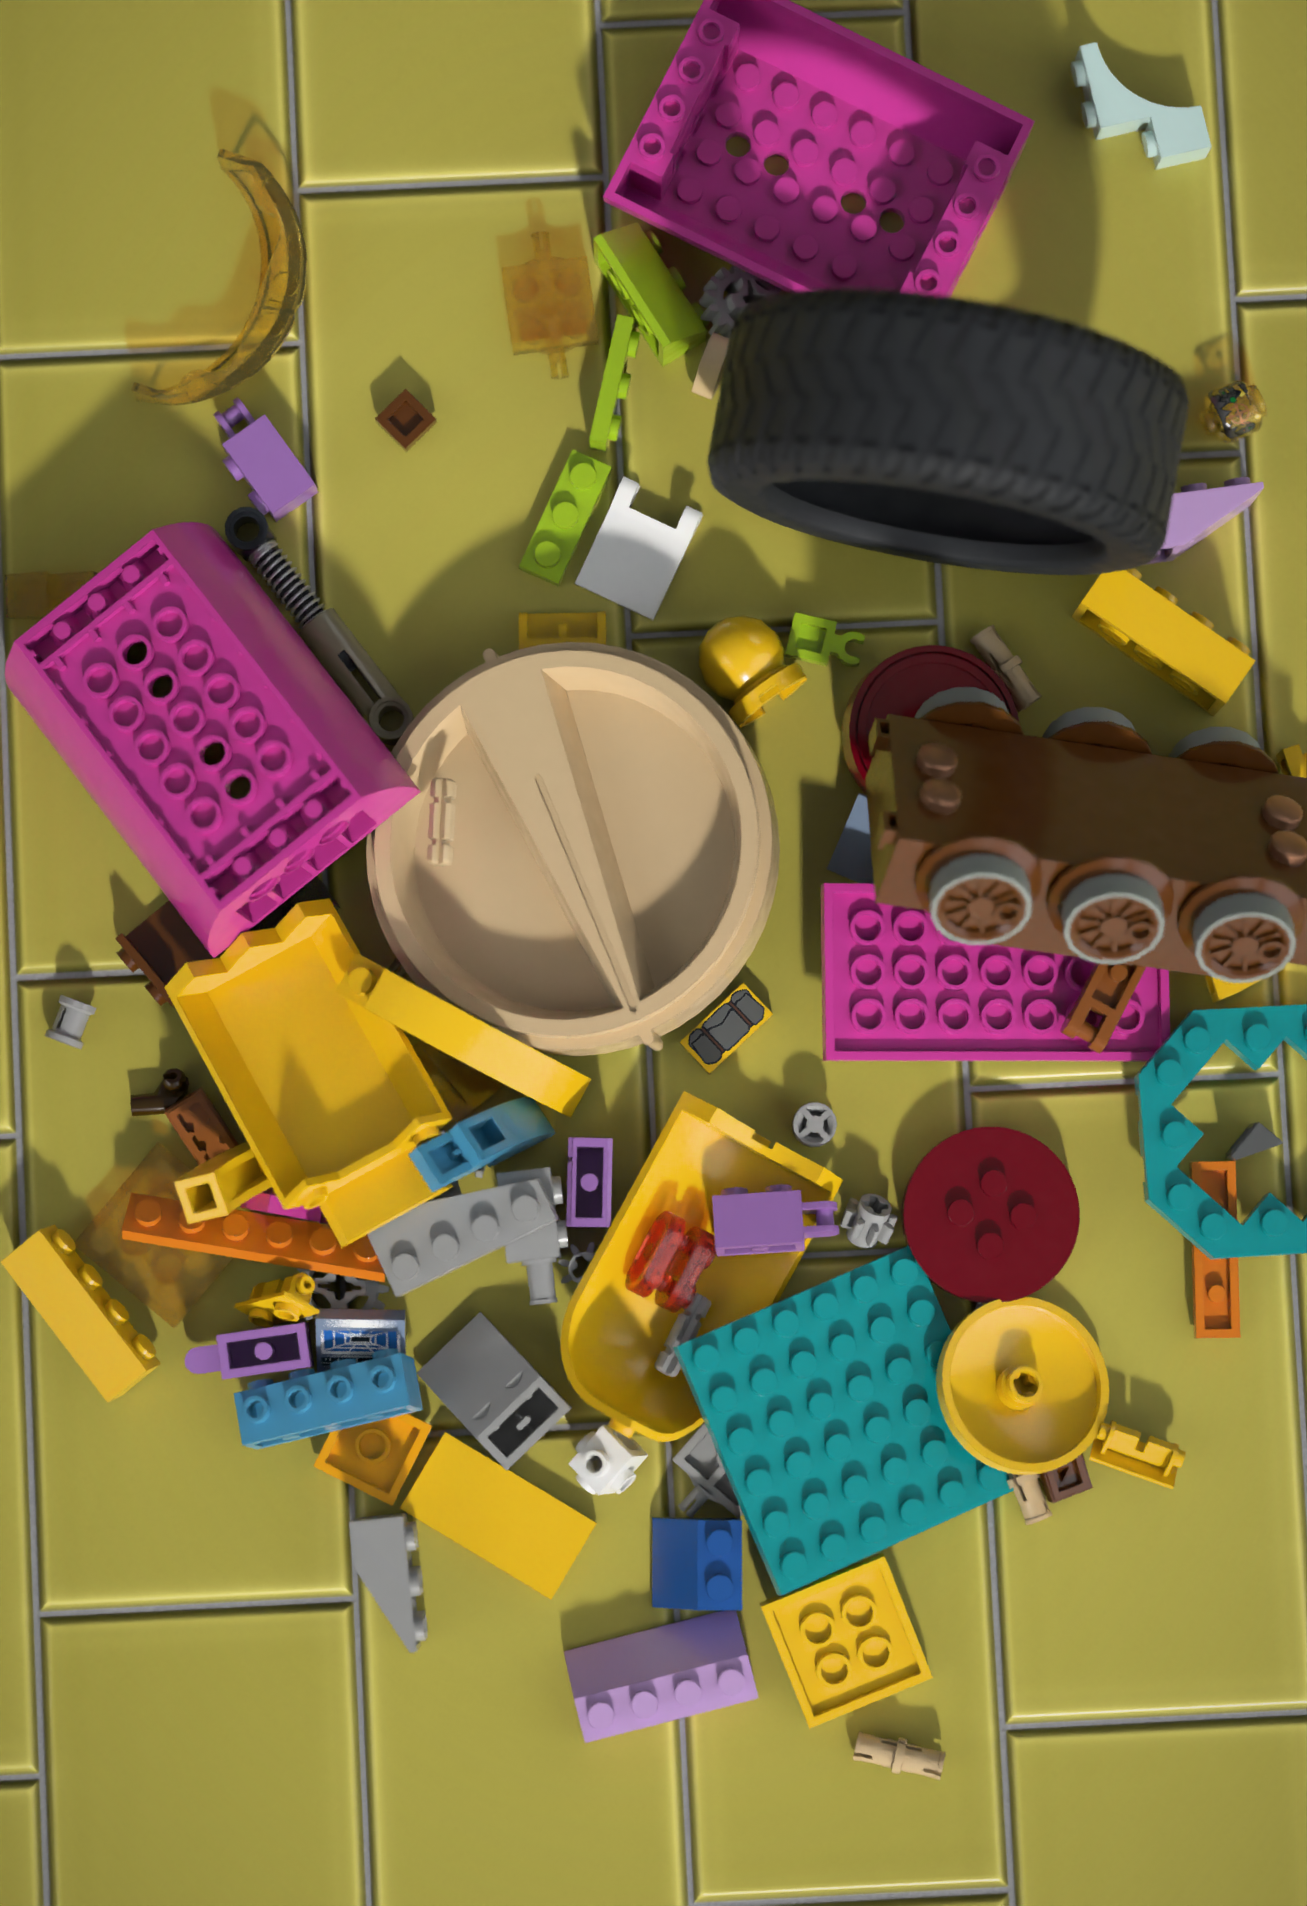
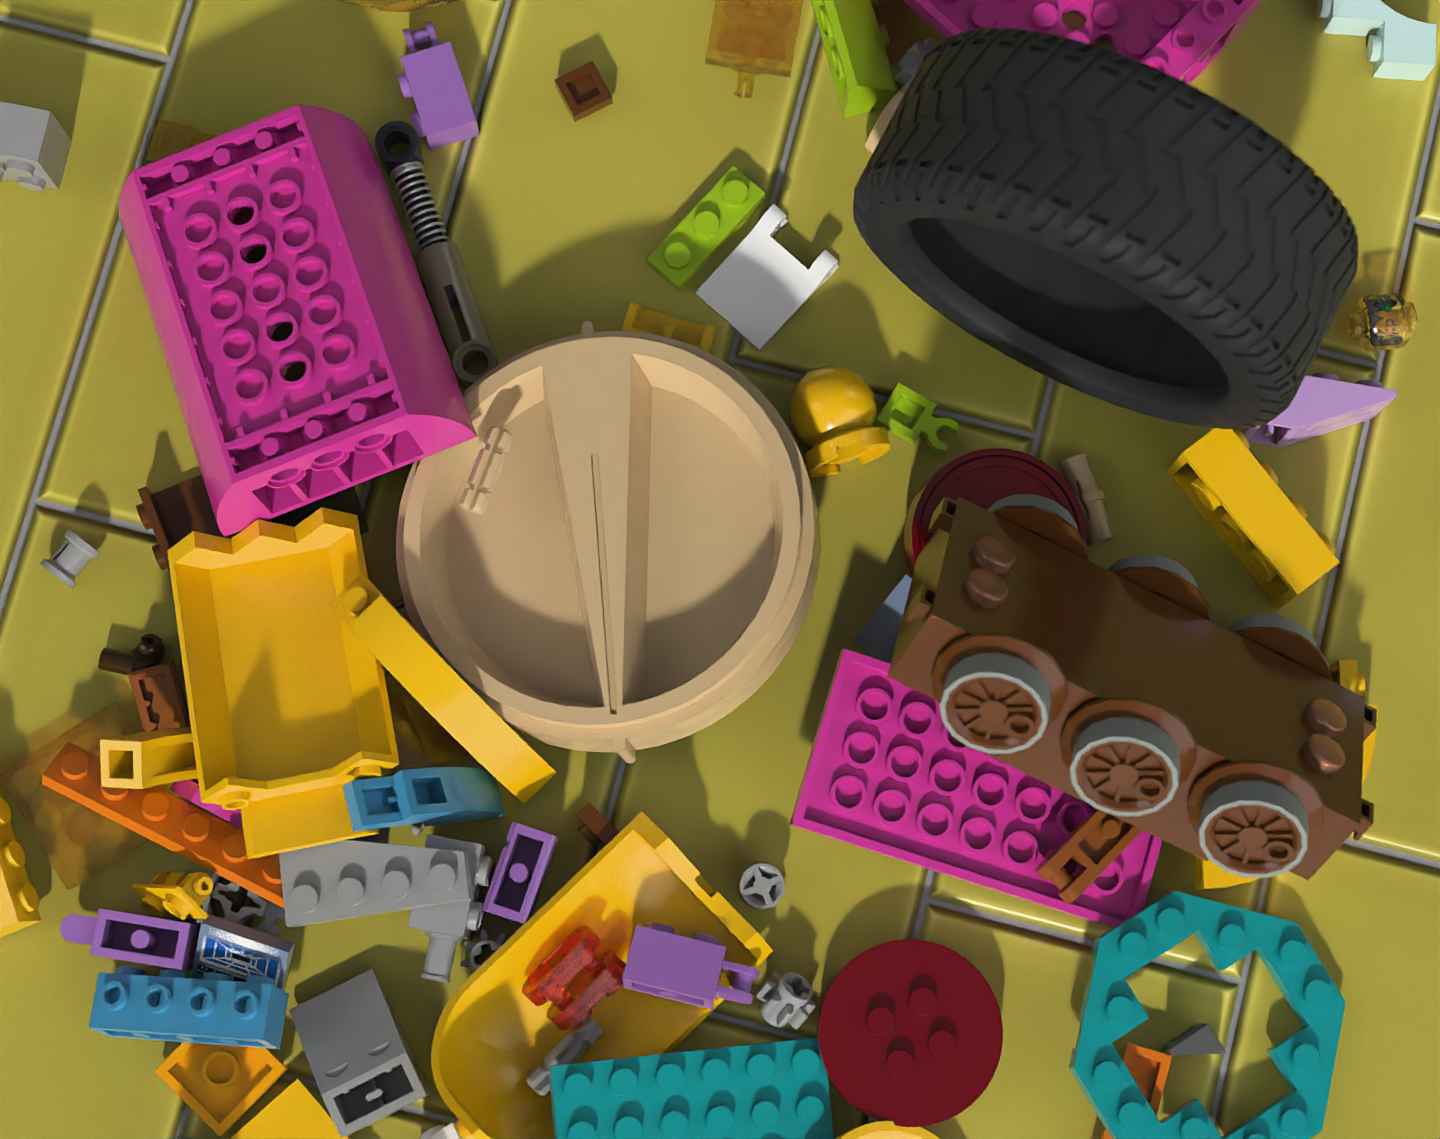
camera: 20 degrees right, 5 degrees down
lime plate [589,314,641,452] -> none
tile [679,983,773,1075] -> none
none -> reddish brown plate [576,802,619,848]

